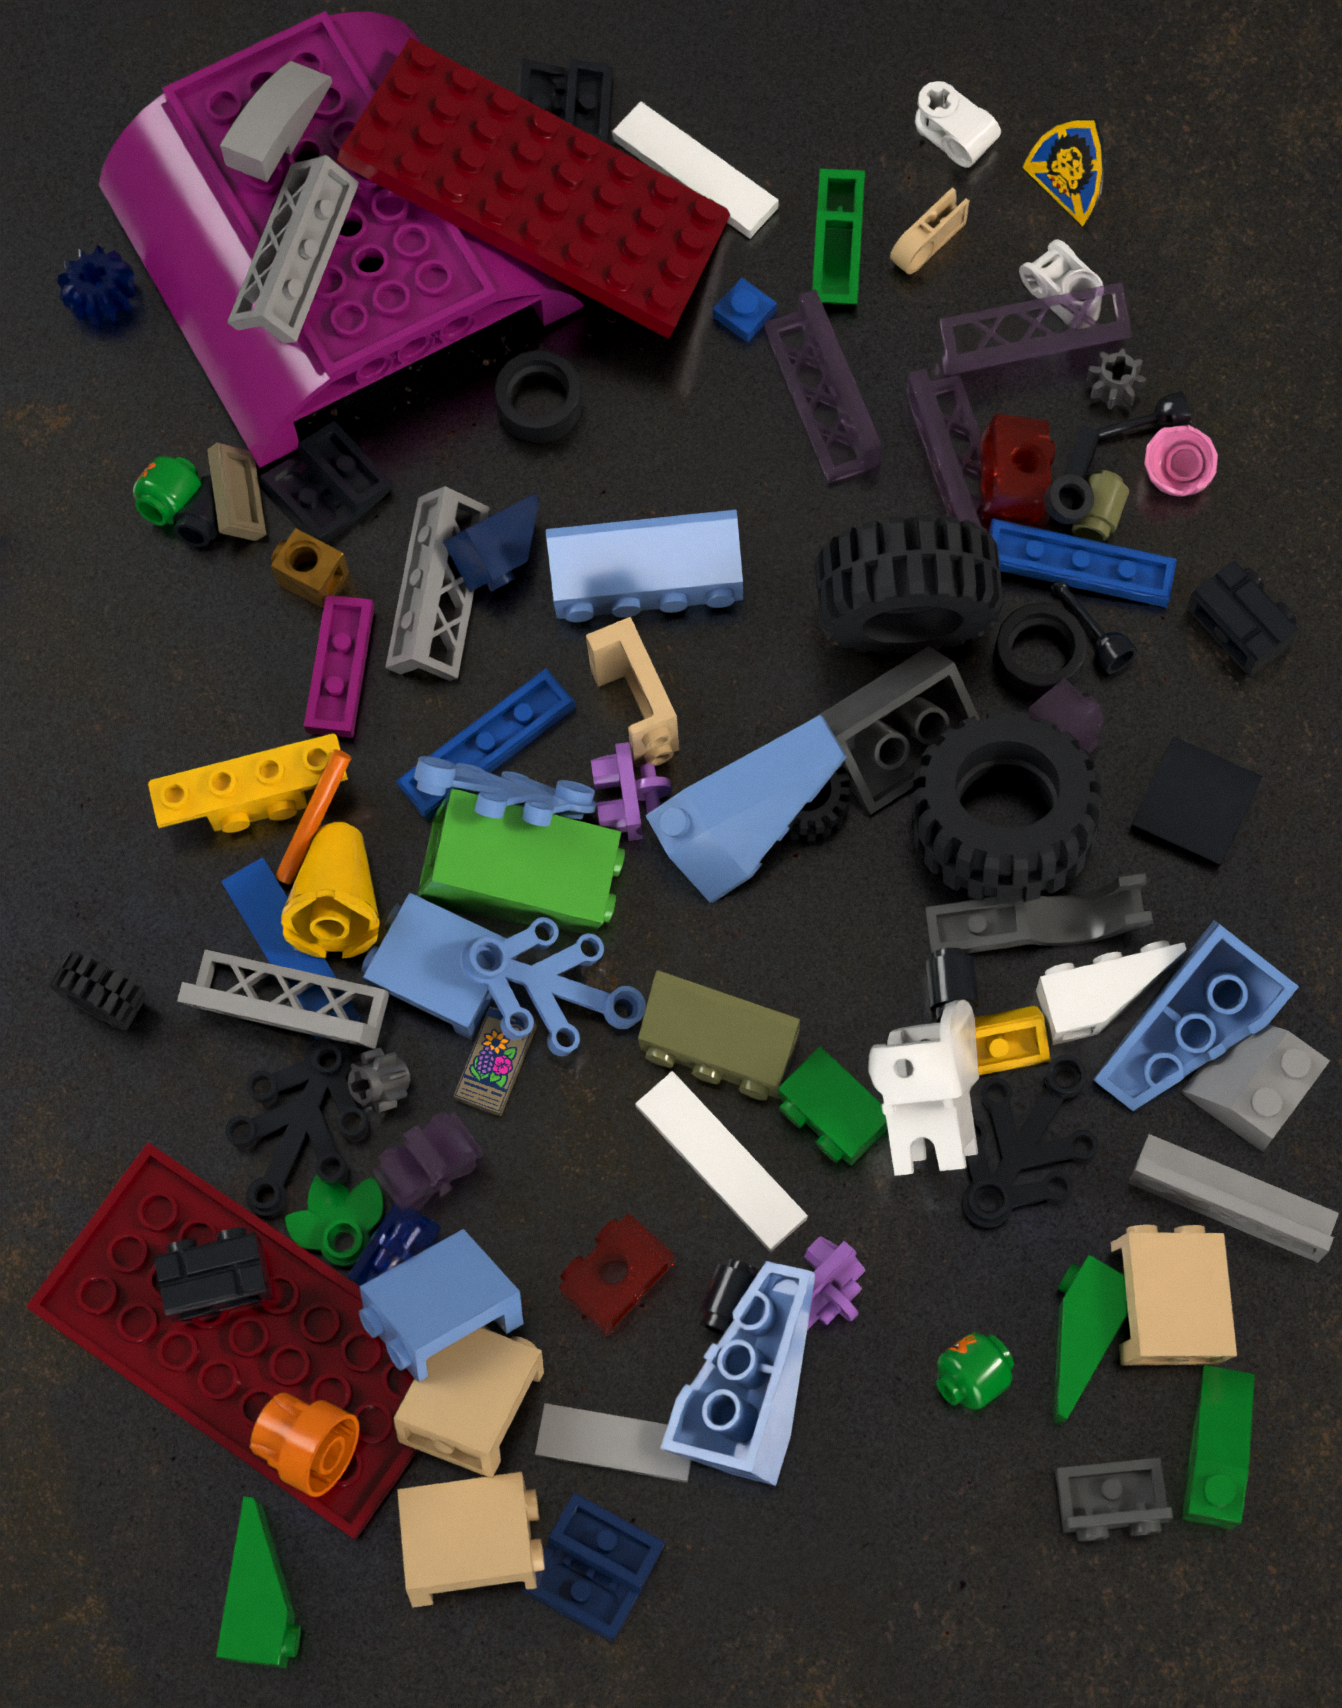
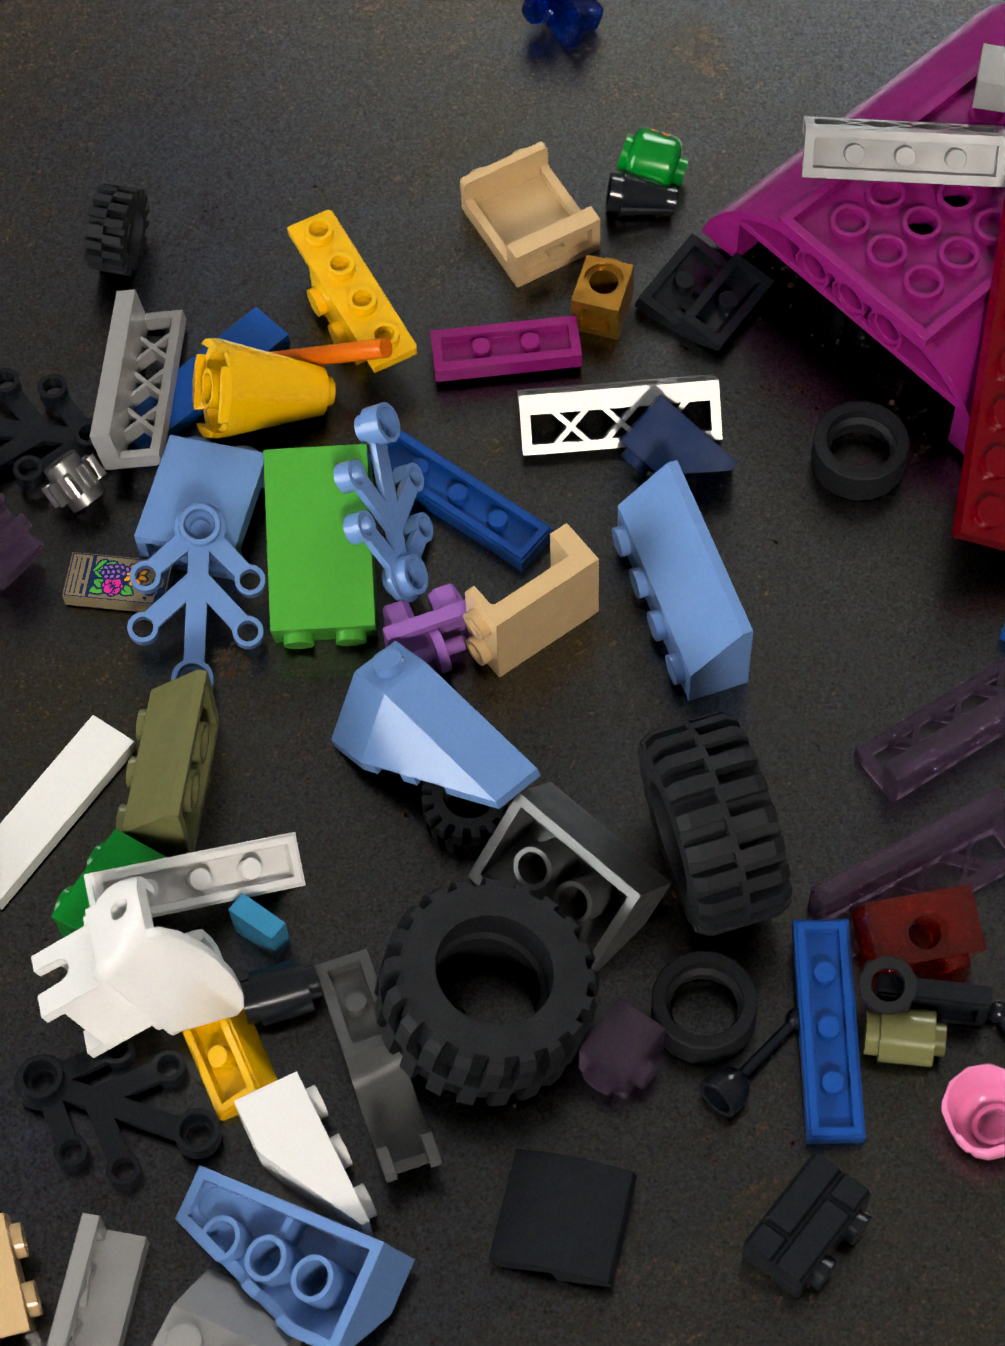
camera: 75 degrees right, 10 degrees down
clear blue gear [57,244,137,326] -> none
dark tan tile [207,442,266,541] -> none
none -> white tile [84,832,306,919]
none -> dark azure tile [228,893,291,960]
none -> tan panel [460,142,600,288]

